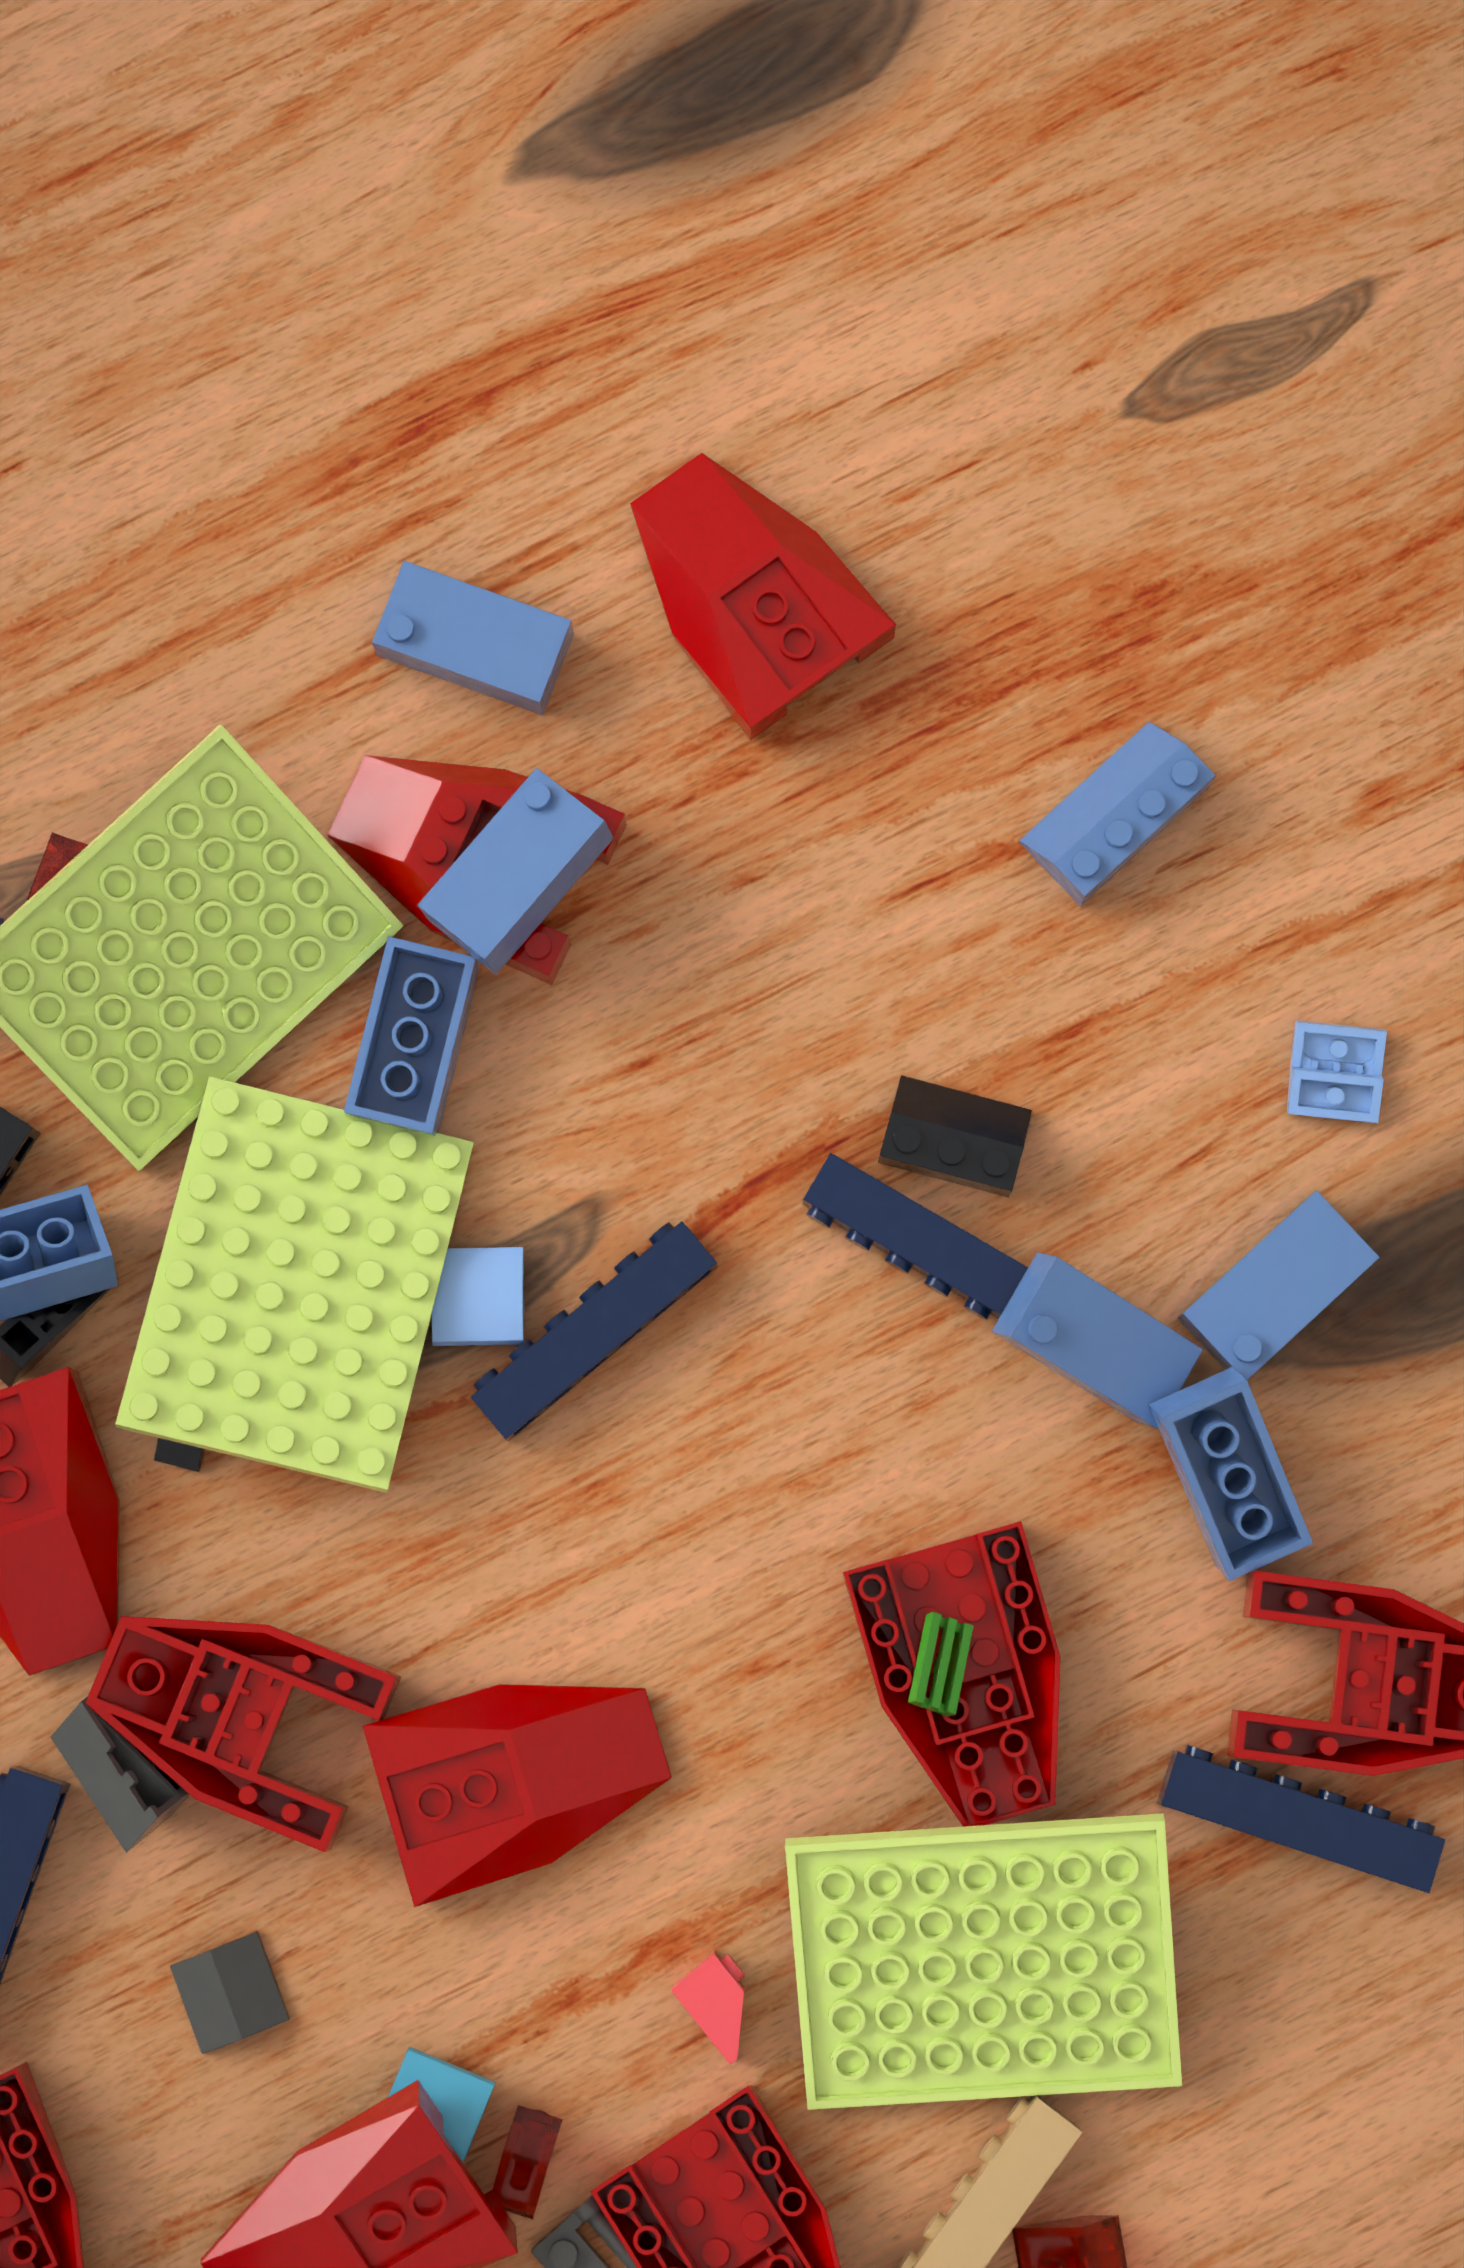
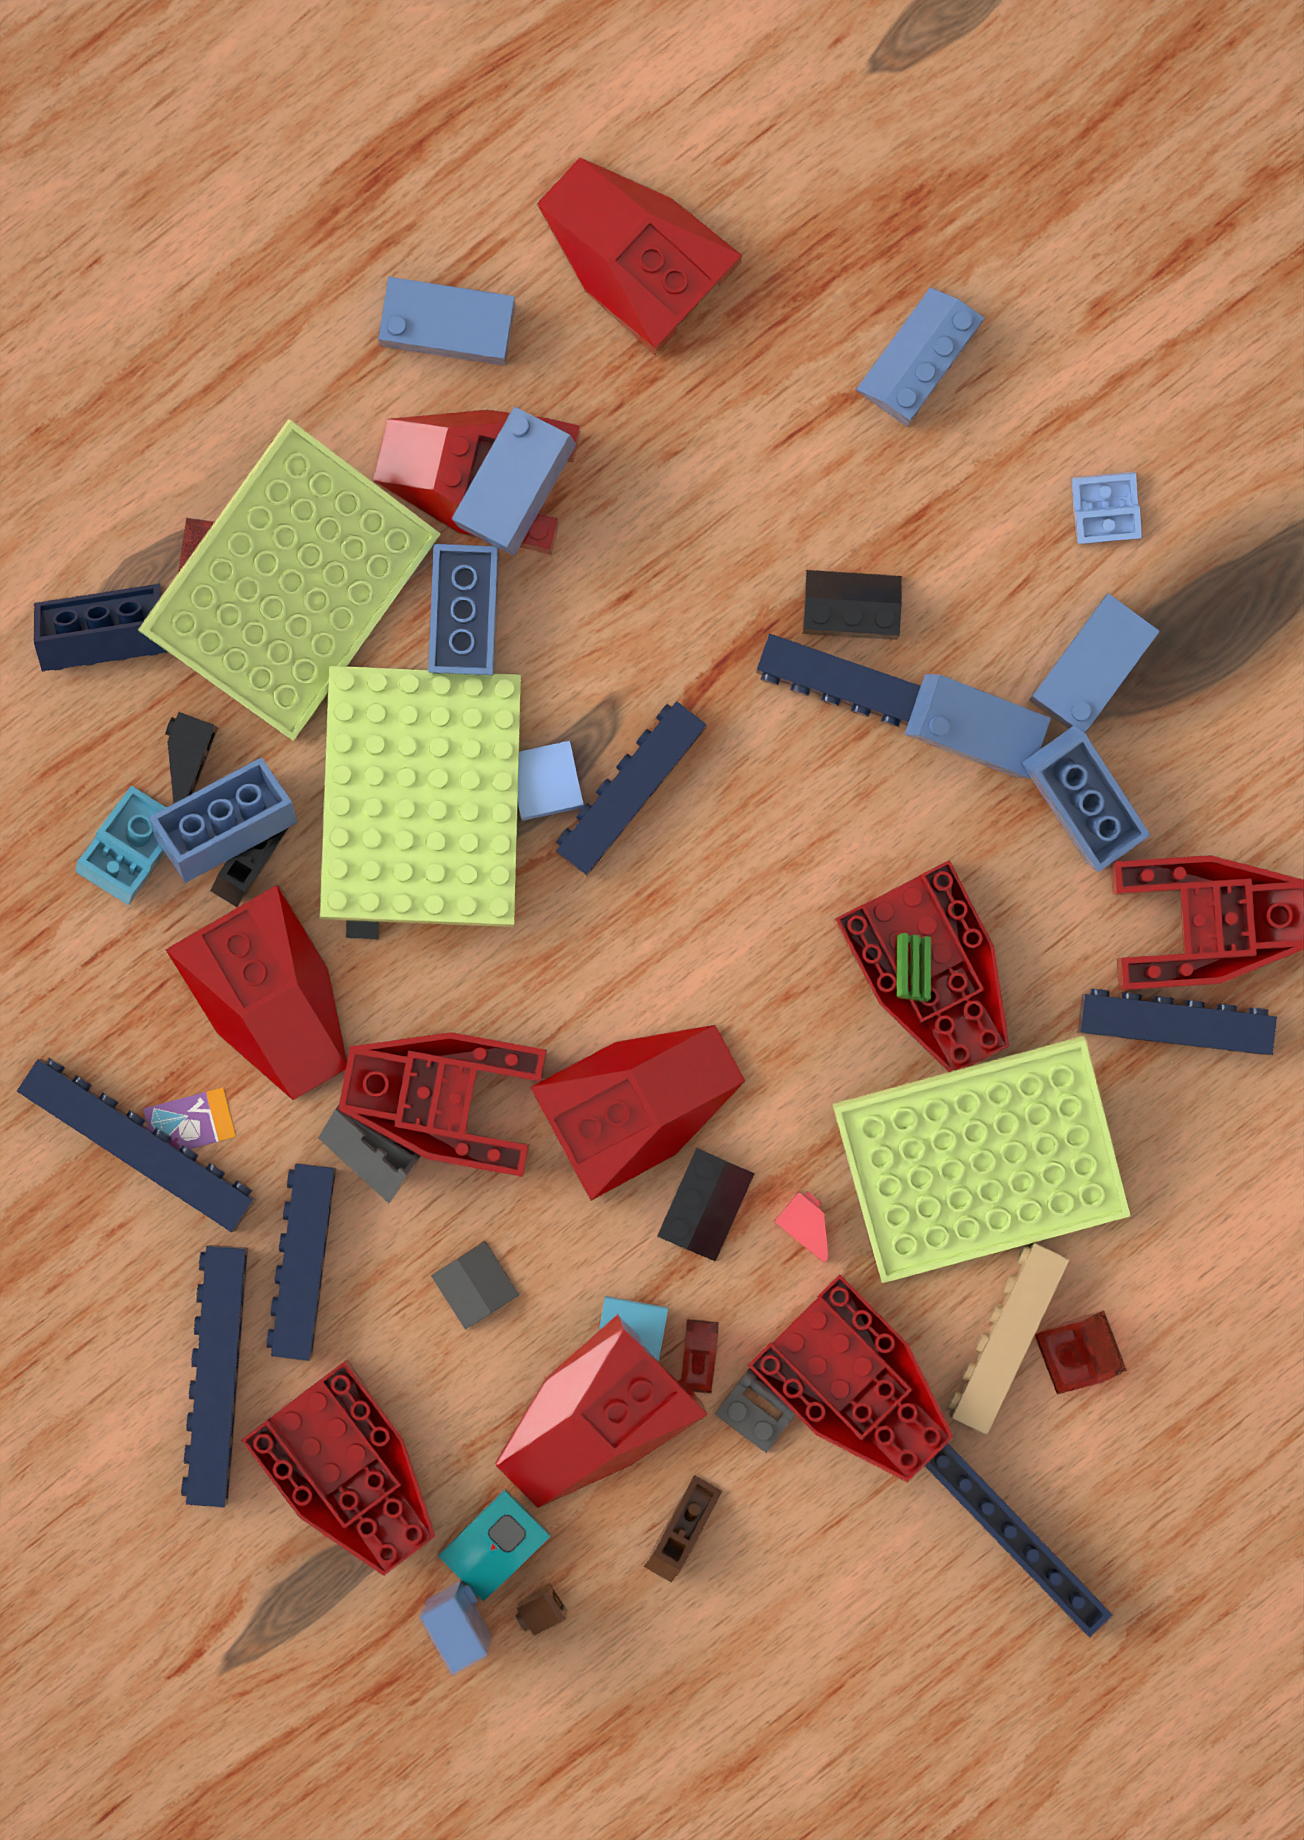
camera: 15 degrees left, 5 degrees up
none -> black slope [657,1147,755,1261]

